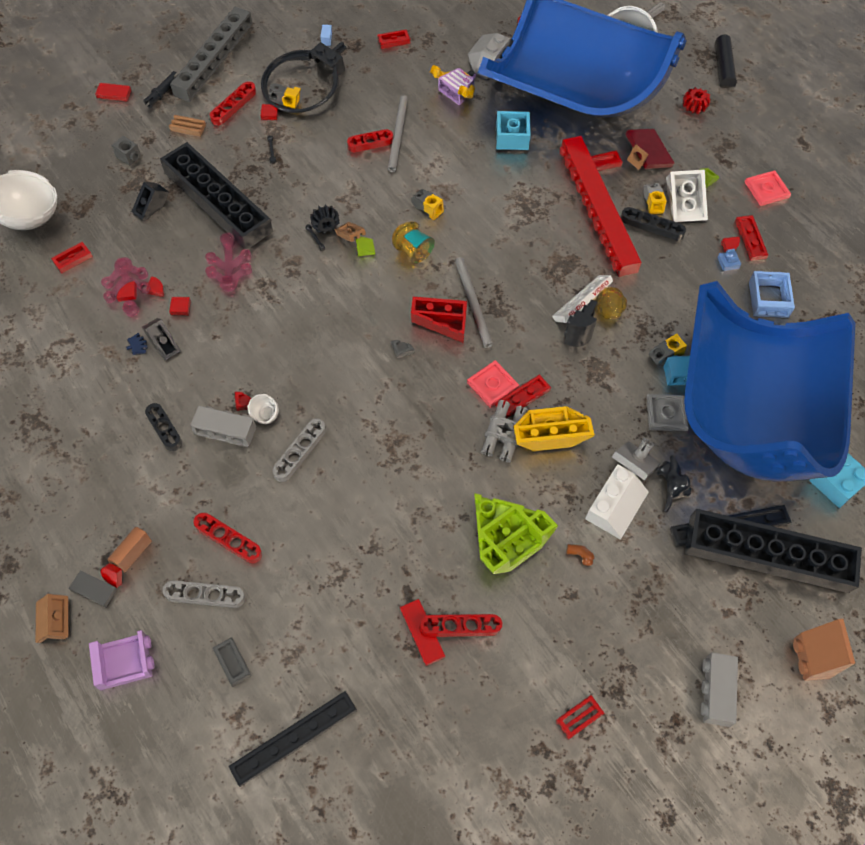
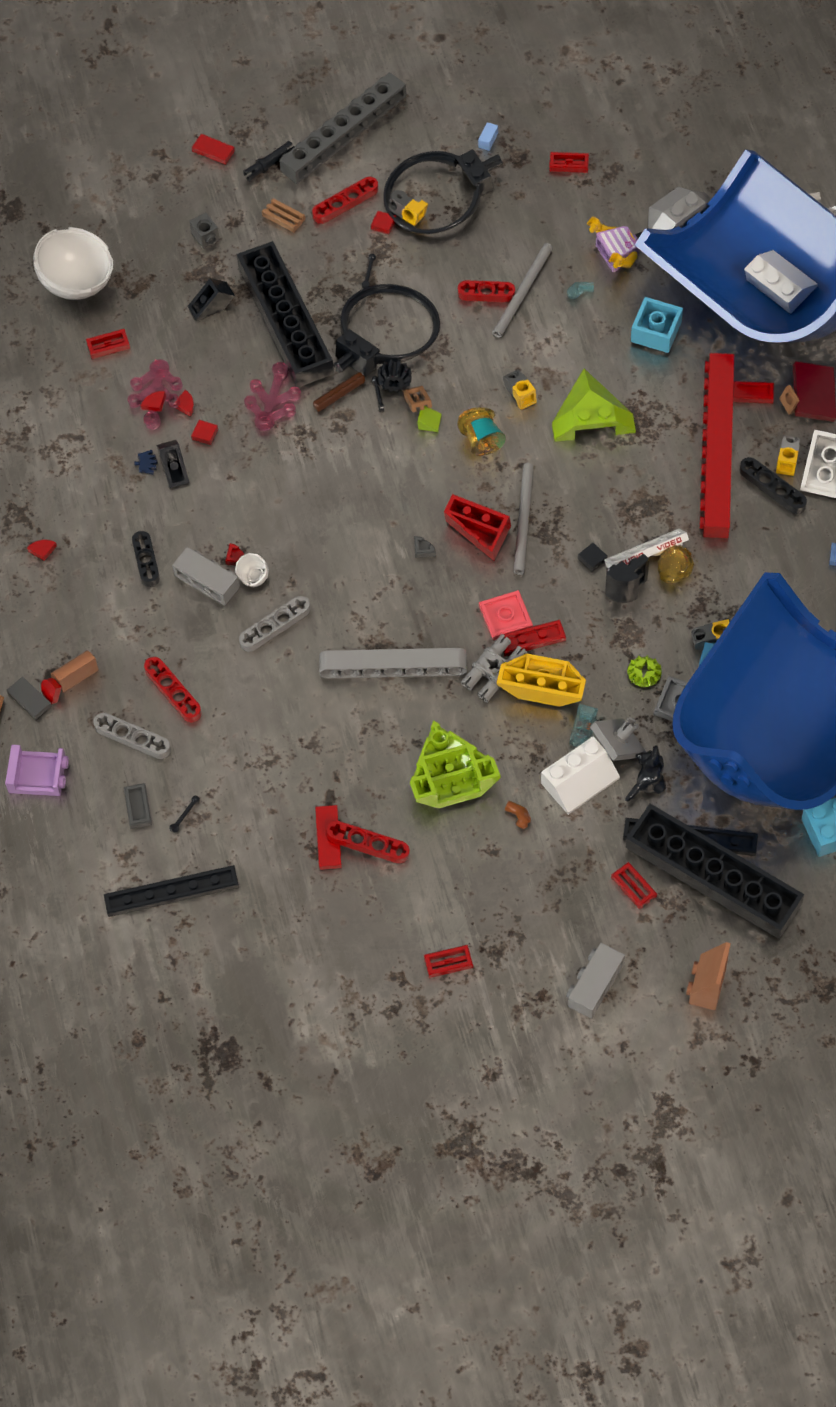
camera: 25 degrees right, 0 degrees up
none -> red tile [27,540,57,561]
none -> black hinge [169,795,200,832]
none -> reddish brown axle [313,372,365,412]
none -> light grey beam [319,648,467,678]
none -> black brick [333,284,440,377]
none -> lime wedge [552,368,636,442]
none -> clear light blue arm [567,282,594,299]
none -> clear light blue leg [569,704,598,747]
none -> black tile [578,543,608,571]
none -> red tile [611,862,657,910]
none -> lime gear [627,655,662,687]
none -> white slope [744,250,818,314]

